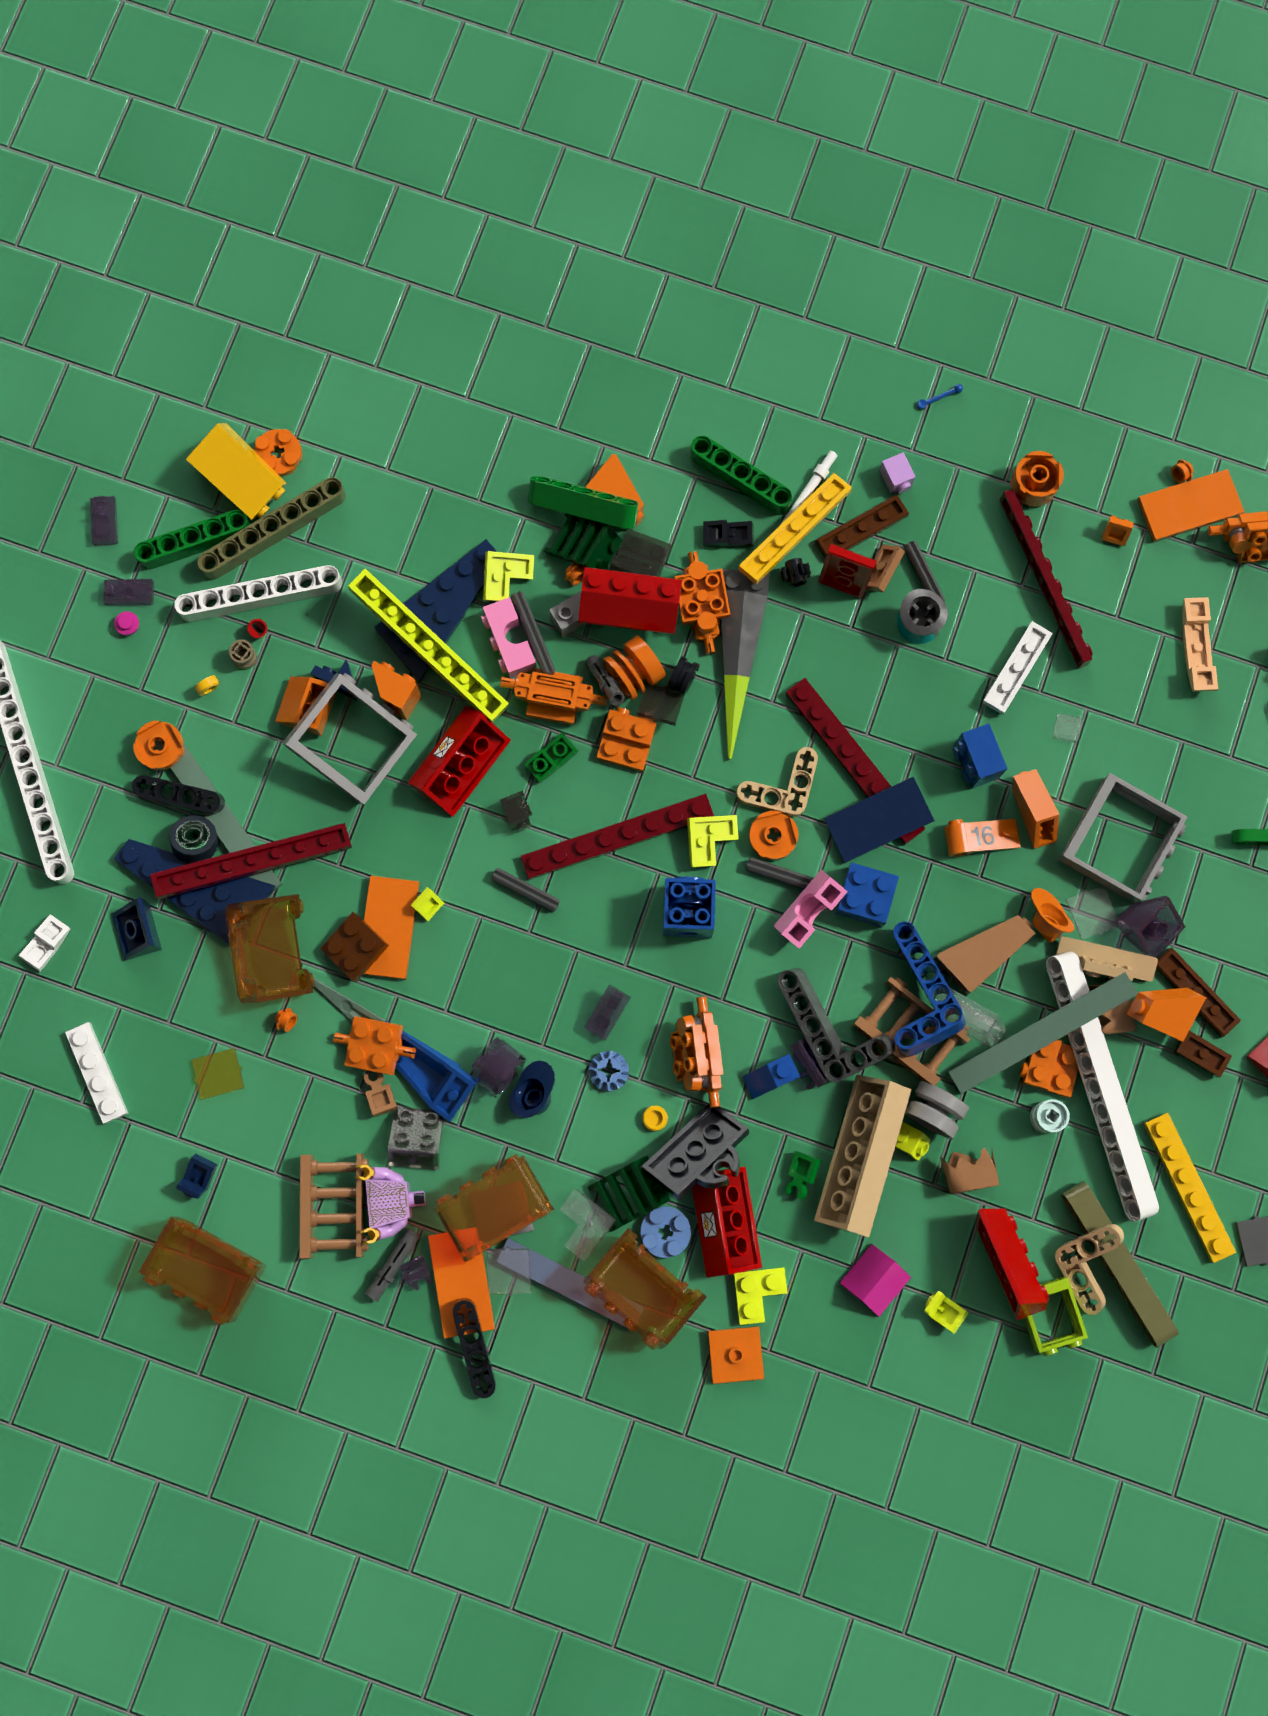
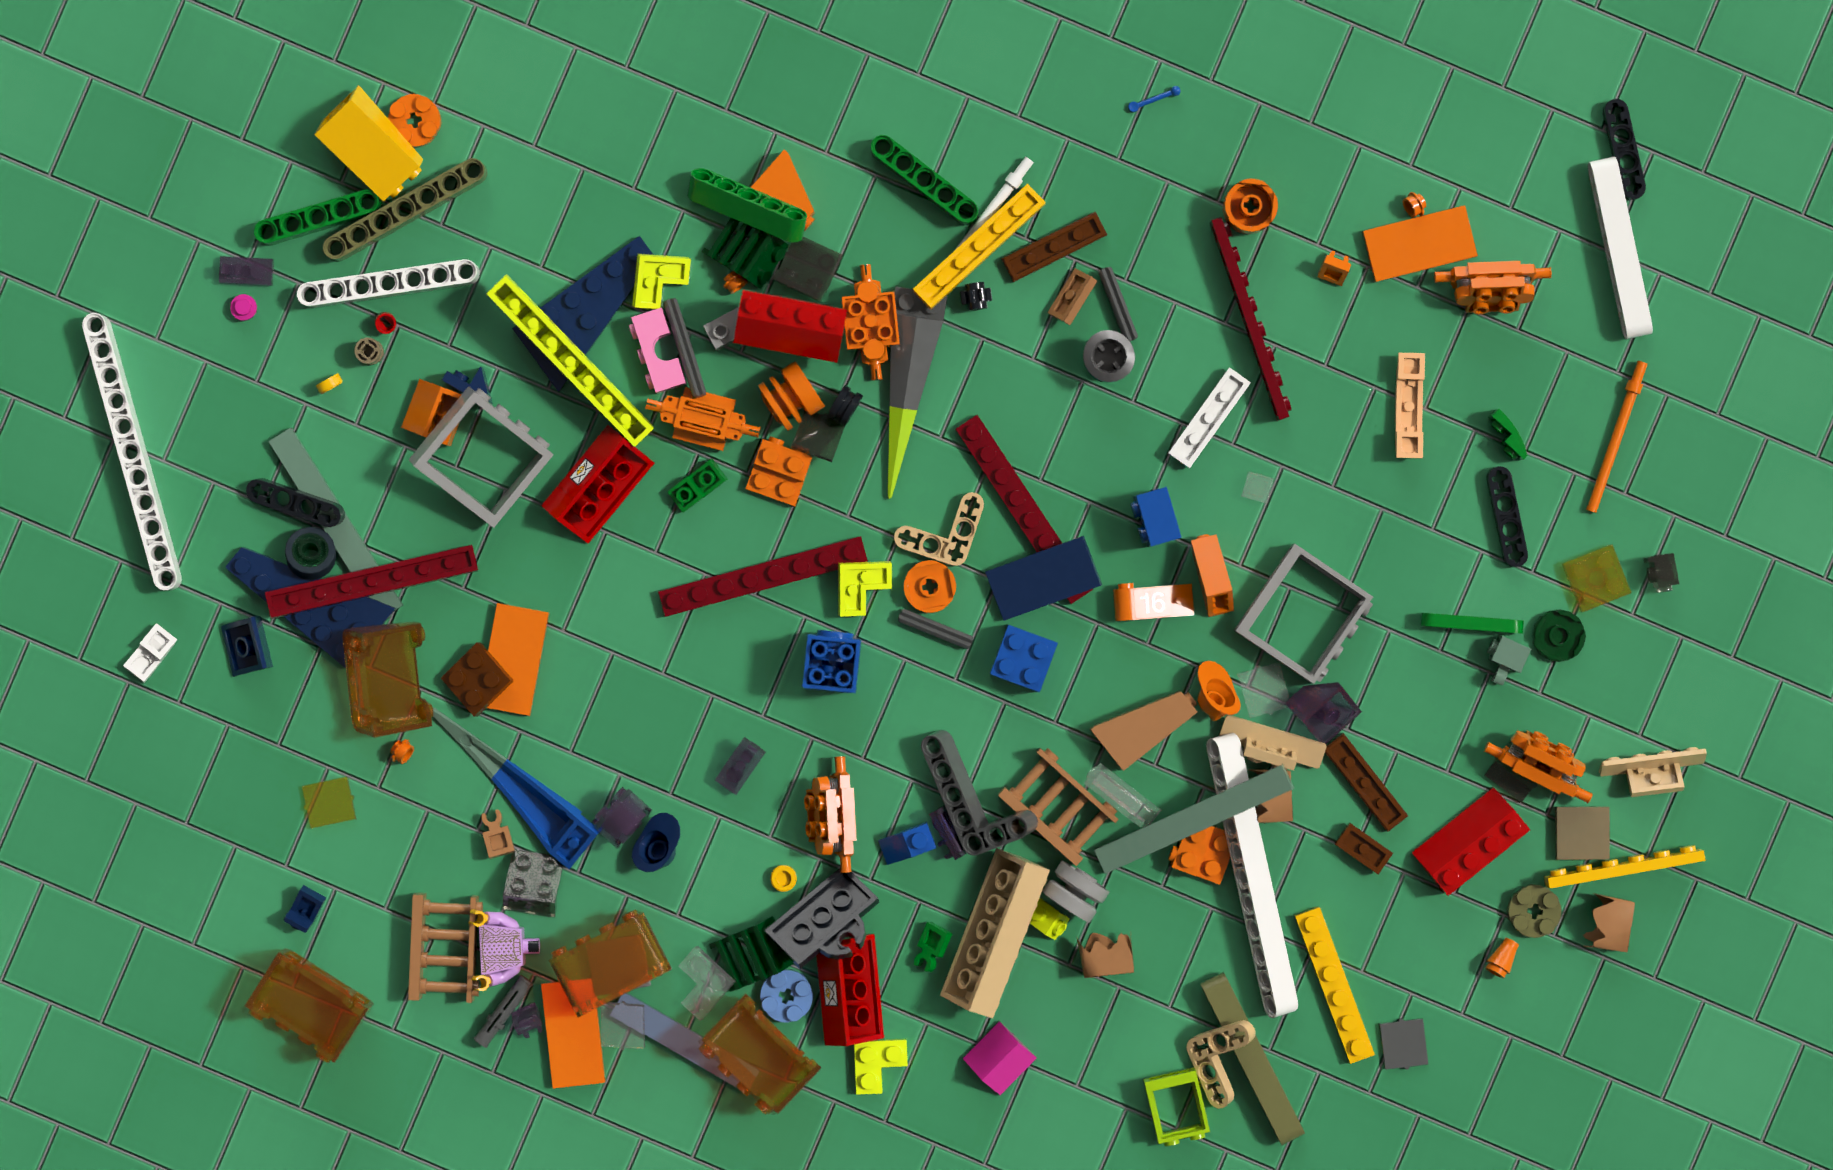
camera: 10 degrees right, 10 degrees up
white plate [65,1022,129,1124] -> none
clear purple plate [90,496,118,546] -> none
orange plate [133,721,185,771] -> none
orange plate [333,1016,416,1075] -> none
orange slope [372,661,421,721] -> none
neon yellow plate [411,887,444,921] -> none
black beam [453,1298,496,1398] -> none
dark grey axle [492,868,560,912] -> none
clear smoke brick [500,790,532,832] -> none
dark grey pin [585,655,625,706] -> none
medium blue gear [589,1051,629,1091] -> none
black slope [703,520,754,547] -> none
orange plate [708,1326,764,1384] -> none
bright pink arch [774,869,848,949] -> none
red tile [818,544,877,598] -> none
lavender brick [879,452,916,494] -> none
blue beam [893,921,965,1057] -> none
neon yellow bracket [924,1291,969,1334] -> none
red slope [976,1209,1049,1320] -> none
light aqua wheel [1030,1099,1069,1134] -> none
orange slope [1127,988,1206,1042] -> none

